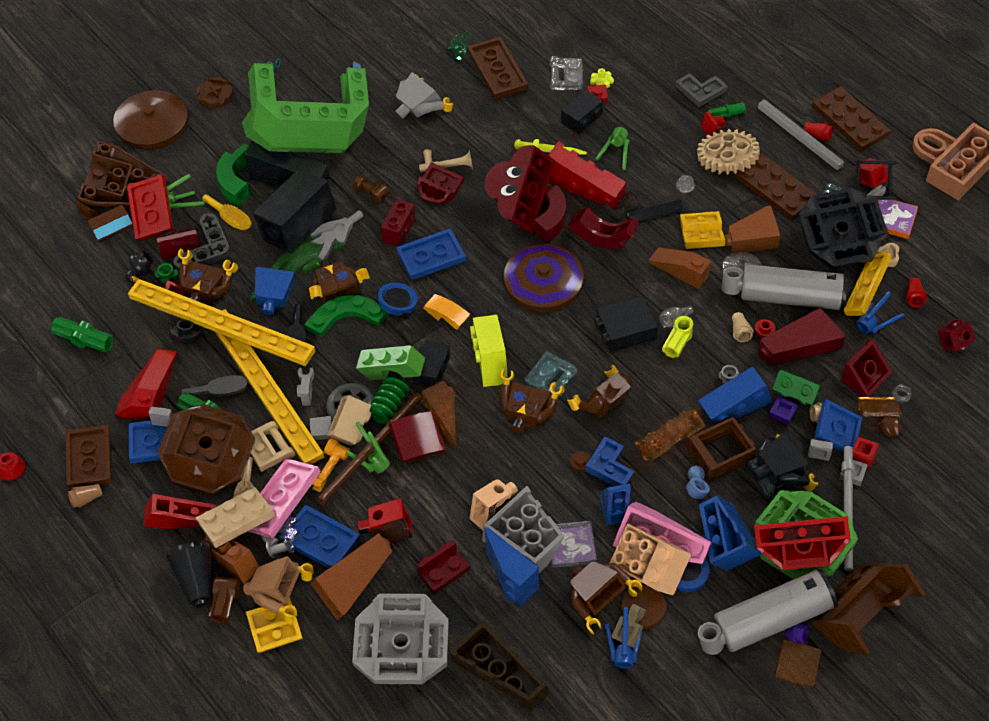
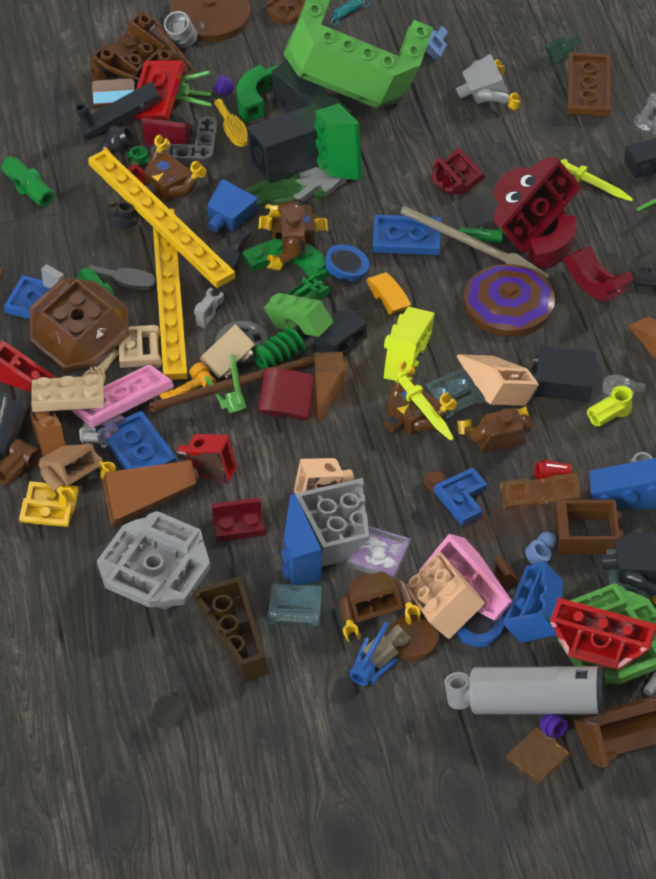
camera: 25 degrees right, 5 degrees down
red wedge [115,349,178,421] -> none
light grey tile [310,416,332,440] -> none
reddish brown leg [353,174,390,204] -> none
dark red brick [381,199,416,247] -> none
tan piece [419,149,473,173] -> none
red wedge [548,141,626,210] -> none
blue slope [600,483,631,525] -> none
none -> black piece [75,82,162,140]
none -> light grey wheel [164,11,197,48]
none -> dark purple plate [212,74,234,96]
none -> reddish brown torso [266,201,305,271]
none -> clear light blue plate [268,584,322,626]
none -> green arm [287,275,331,300]
none -> green slope [314,103,363,180]
none -> neon yellow sword [395,371,453,440]
none -> dark tan piece [401,206,549,279]
none -> light nougat slope [457,354,539,406]
none -> green axle [458,226,502,244]
none -> reddish brown slope [494,555,520,590]
none -> red cone [534,459,572,483]

